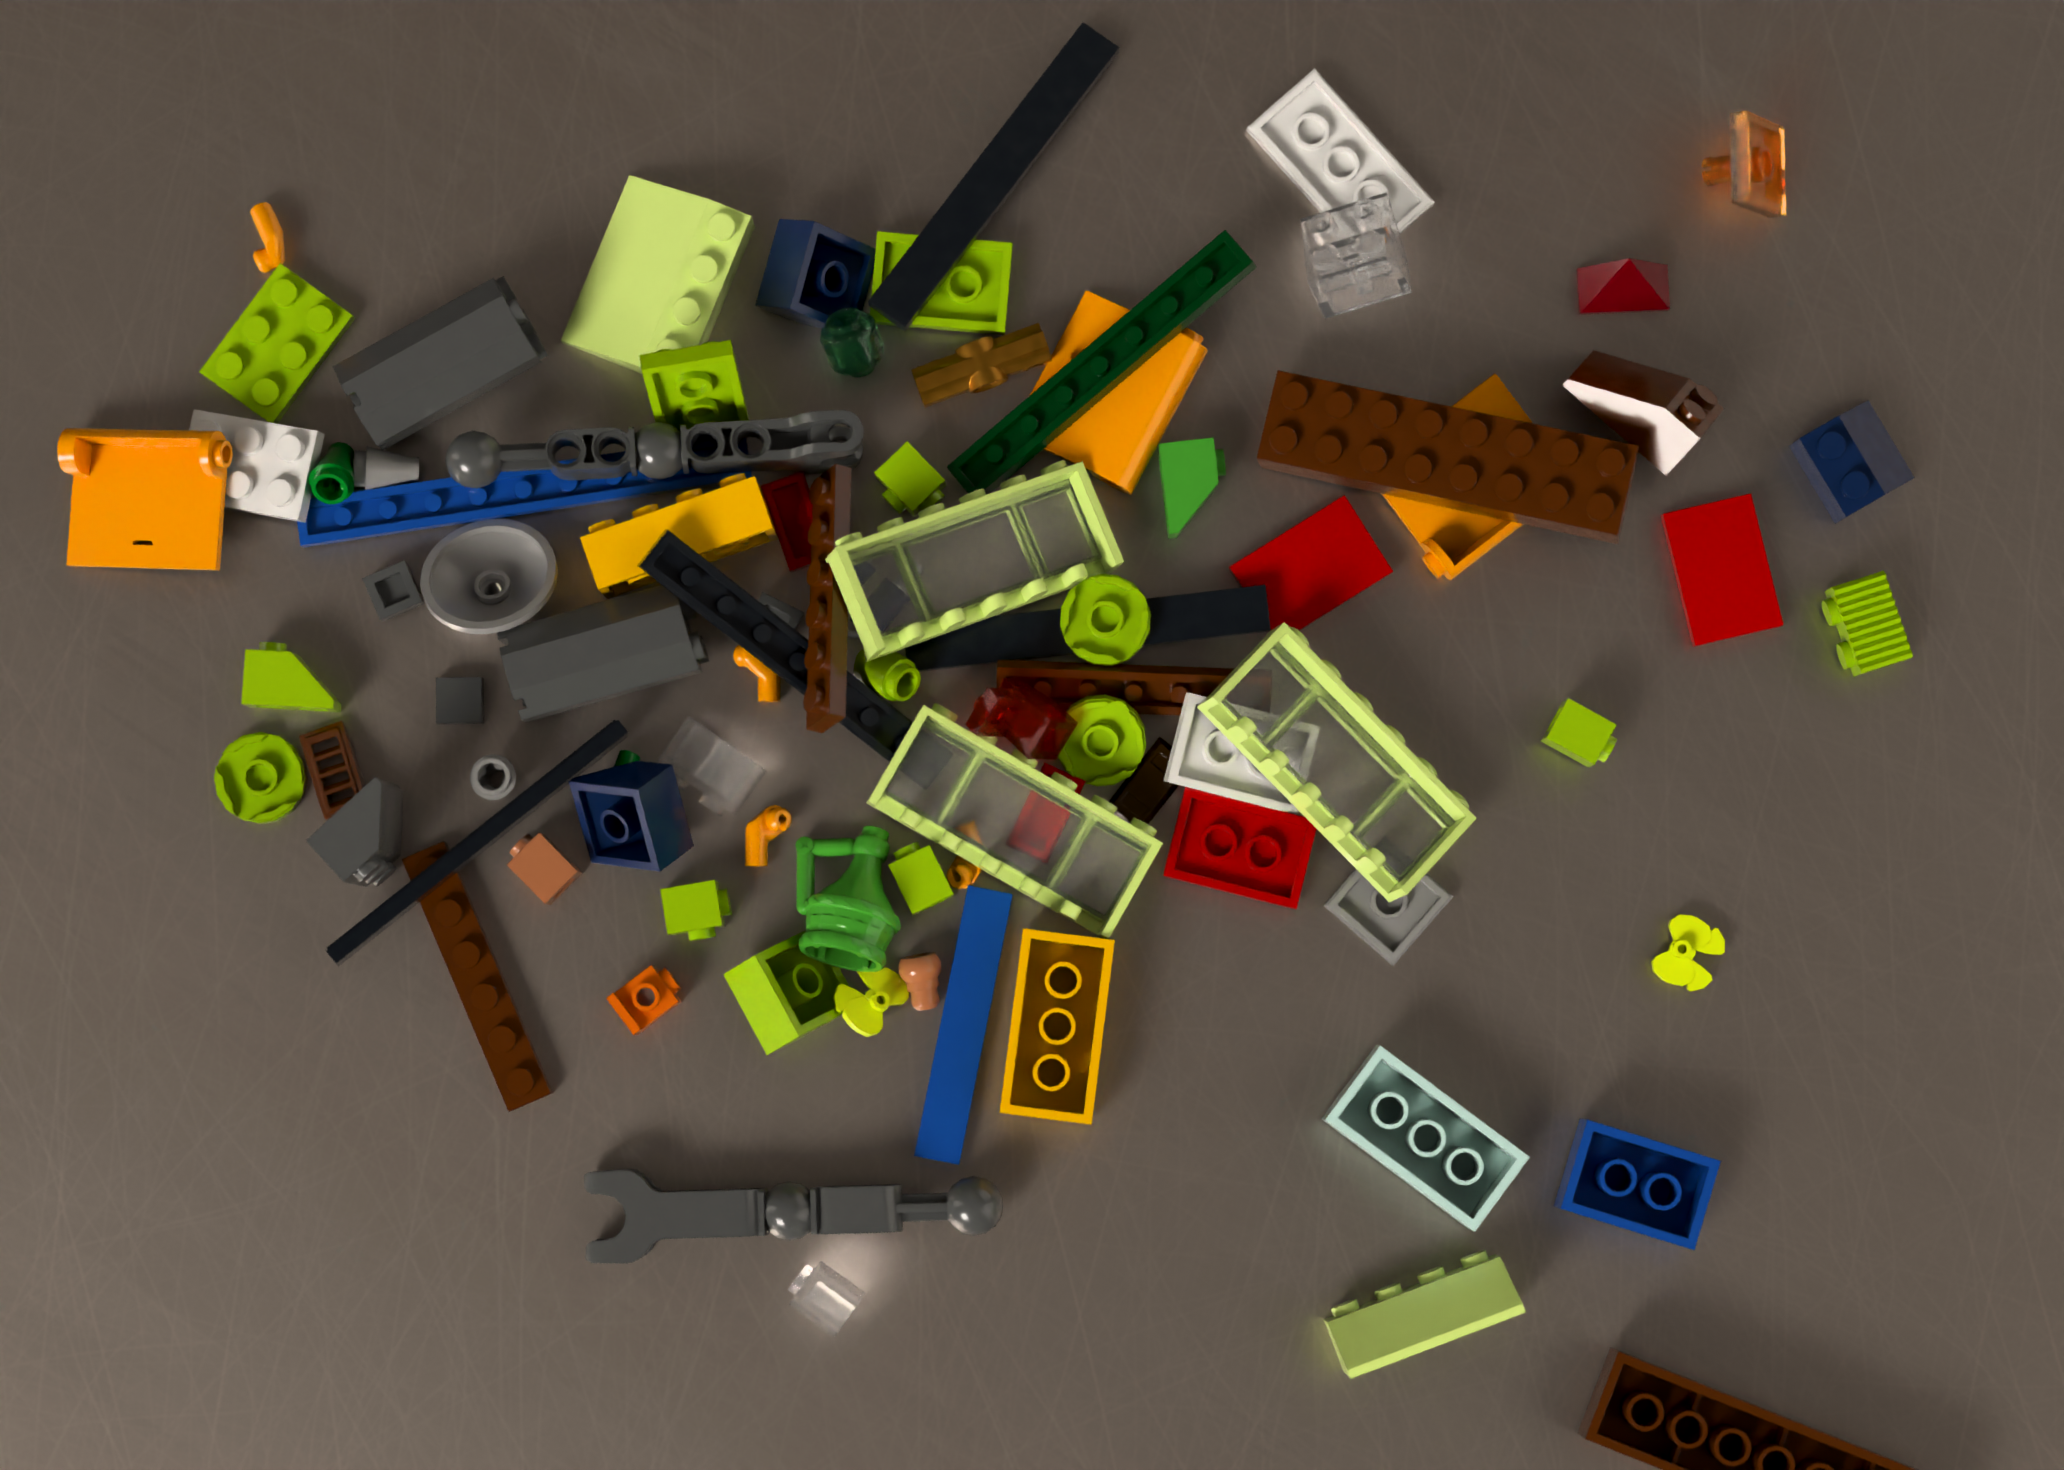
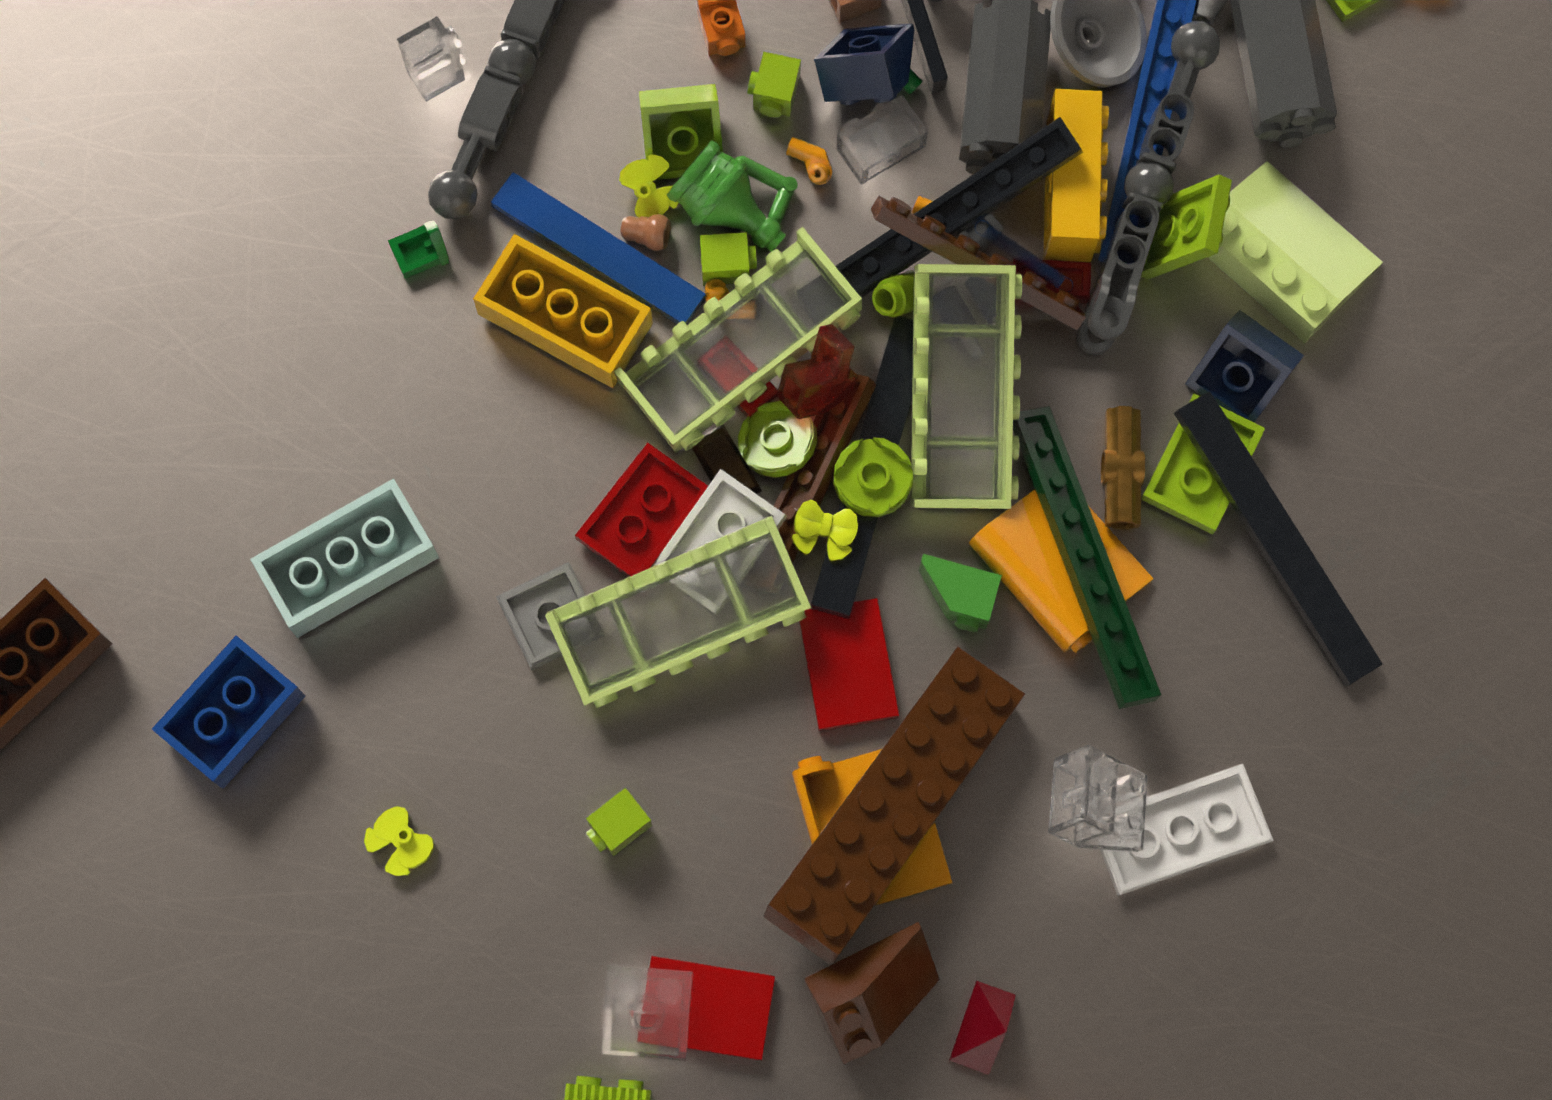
camera: 110 degrees right, 10 degrees down
clear green head [820,307,885,378] -> none
lime brick [874,441,946,517] -> none
yellowish green slope [1324,1250,1526,1379] -> none
none -> green tile [388,220,450,279]
none -> clear slope [602,965,694,1061]
none -> neon yellow piece [791,500,858,562]
none -> blue piece [975,220,1073,292]

